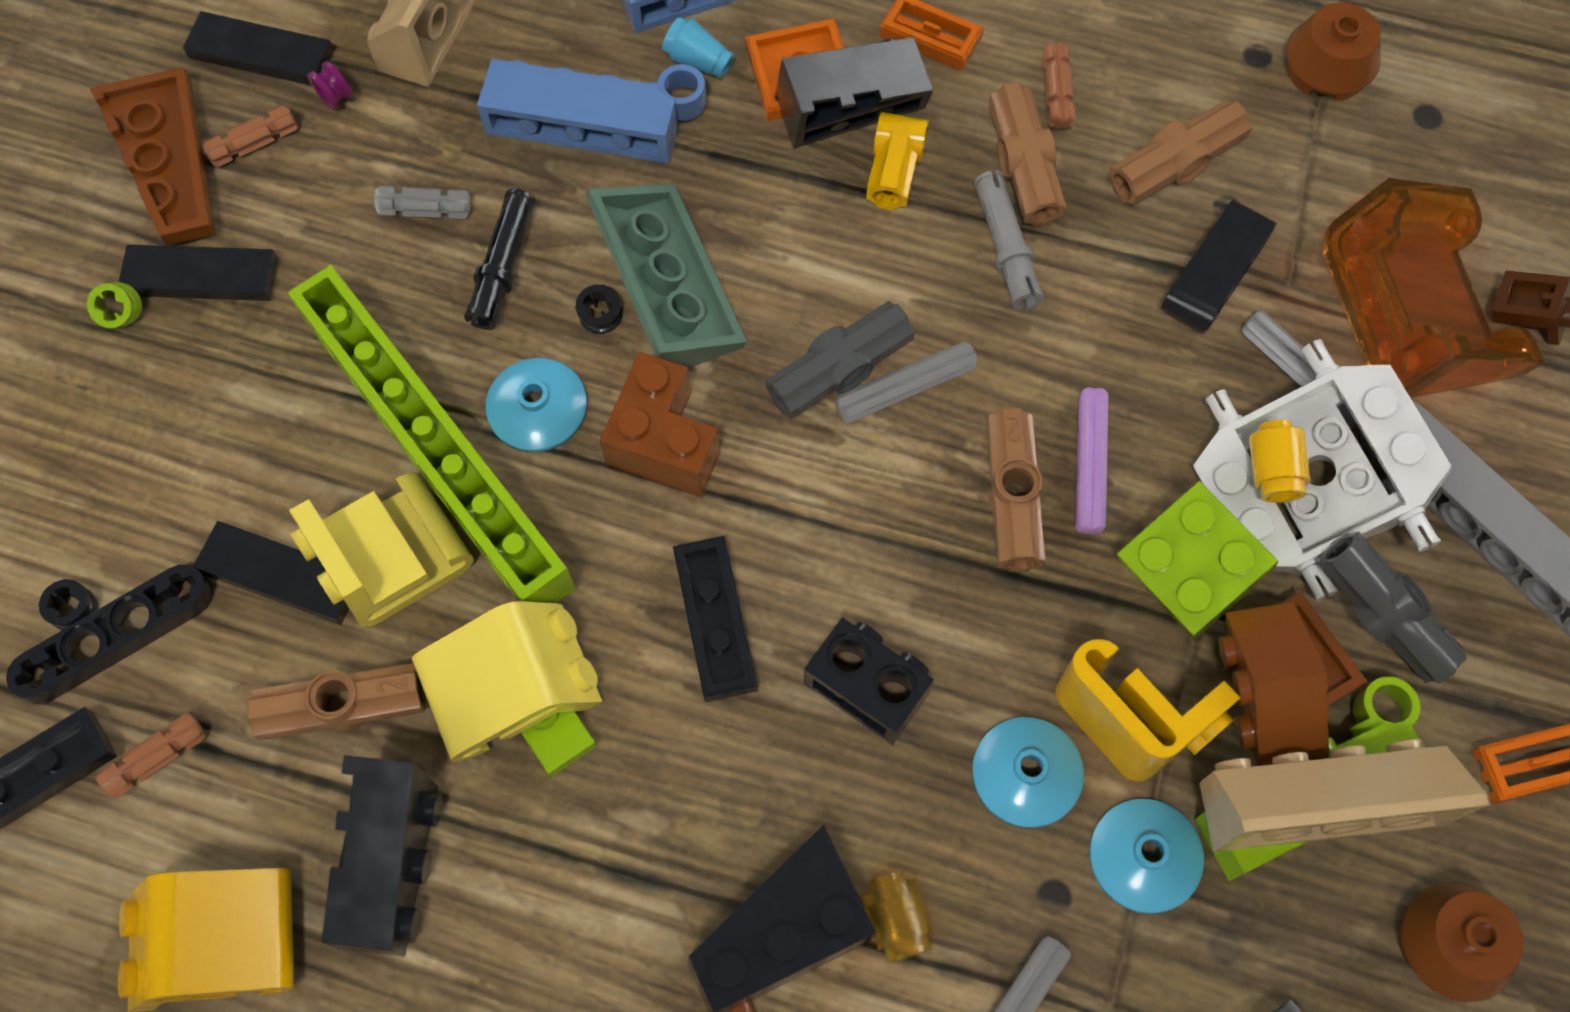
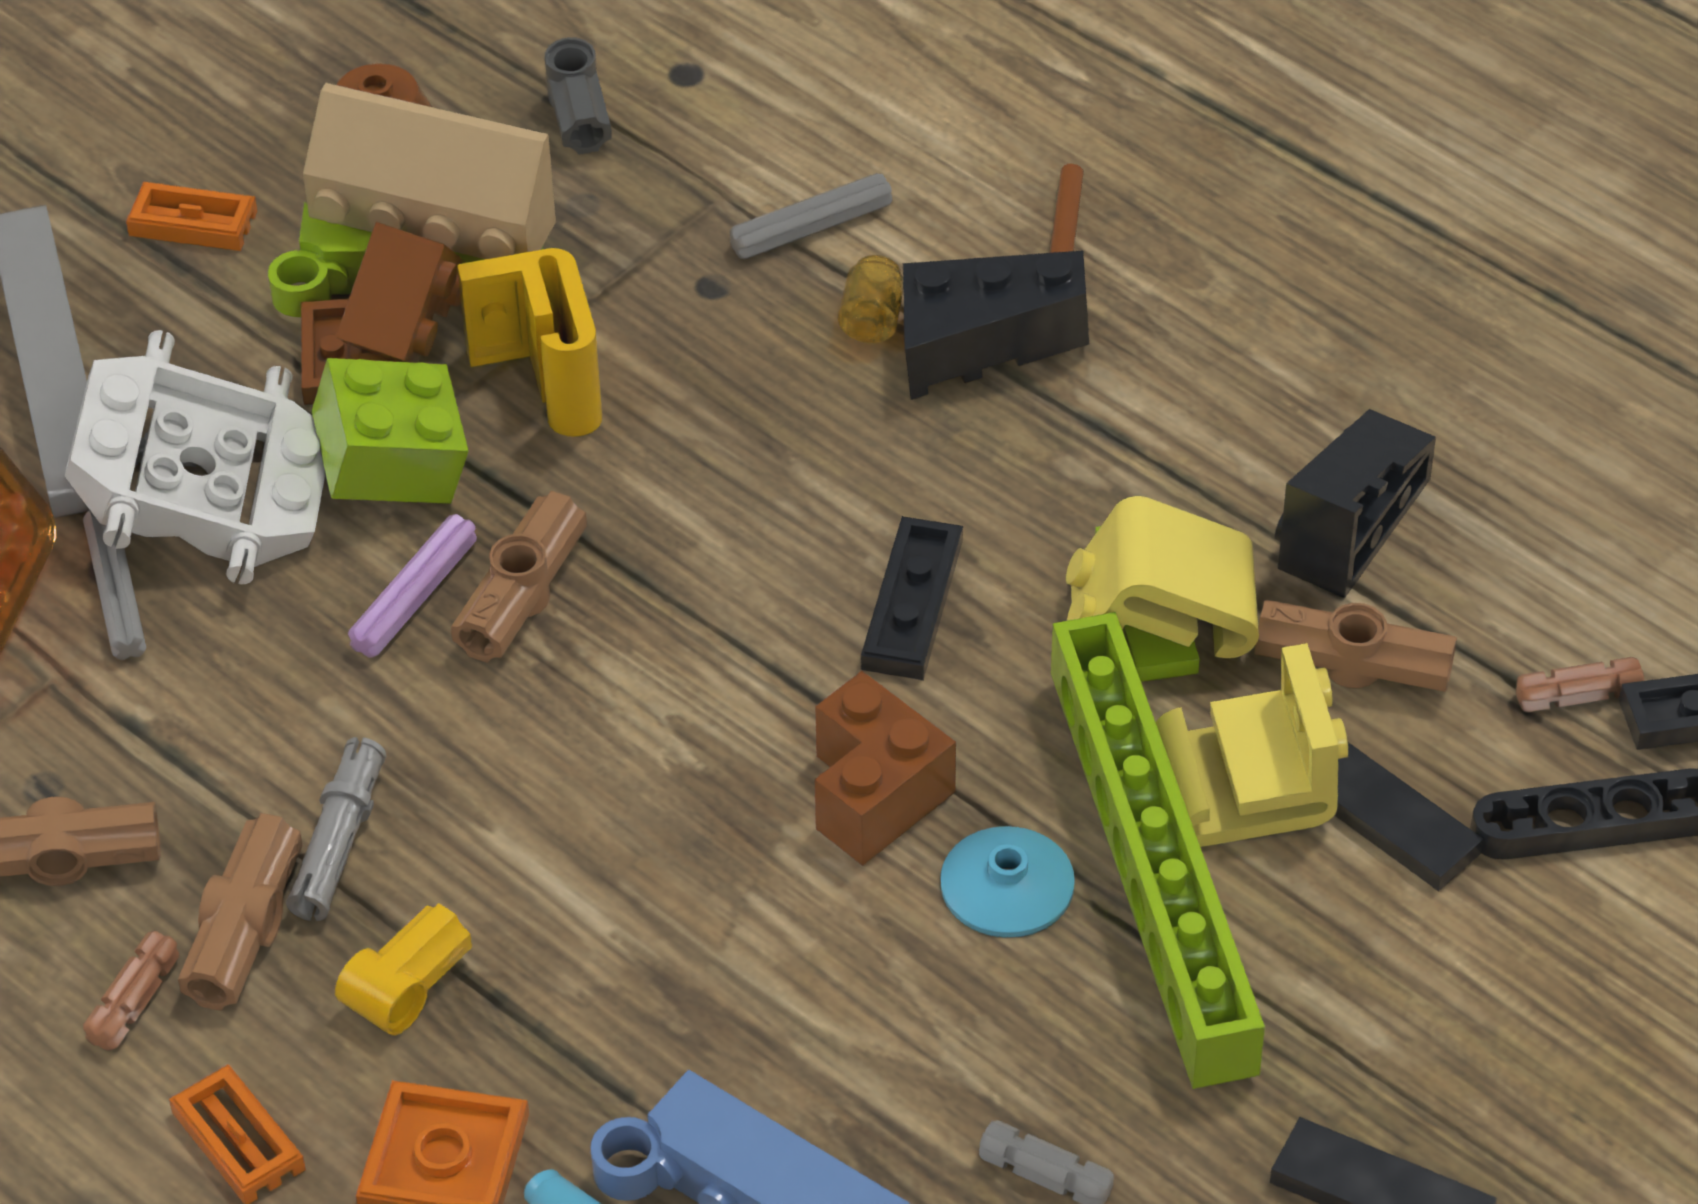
camera: 155 degrees left, 20 degrees down
black bush [39,579,98,631] -> none
lime bush [87,282,142,328] -> none
yellow piece [118,868,294,1012] -> none
black pin [464,188,536,330] -> none
black bush [575,285,623,334] -> none
sand green slope [586,184,747,367] -> none
dark grey piece [765,301,915,420] -> none
wedge [775,37,933,149] -> none
black brick [804,617,934,745] -> none
light grey axle [835,341,978,423] -> none
medium azure dish [972,717,1084,828] -> none
medium azure dish [1089,799,1204,914] -> none
black beam [1161,199,1277,334] -> none
yellow brick [1249,420,1311,503] -> none
dark grey piece [1319,531,1466,683] -> none

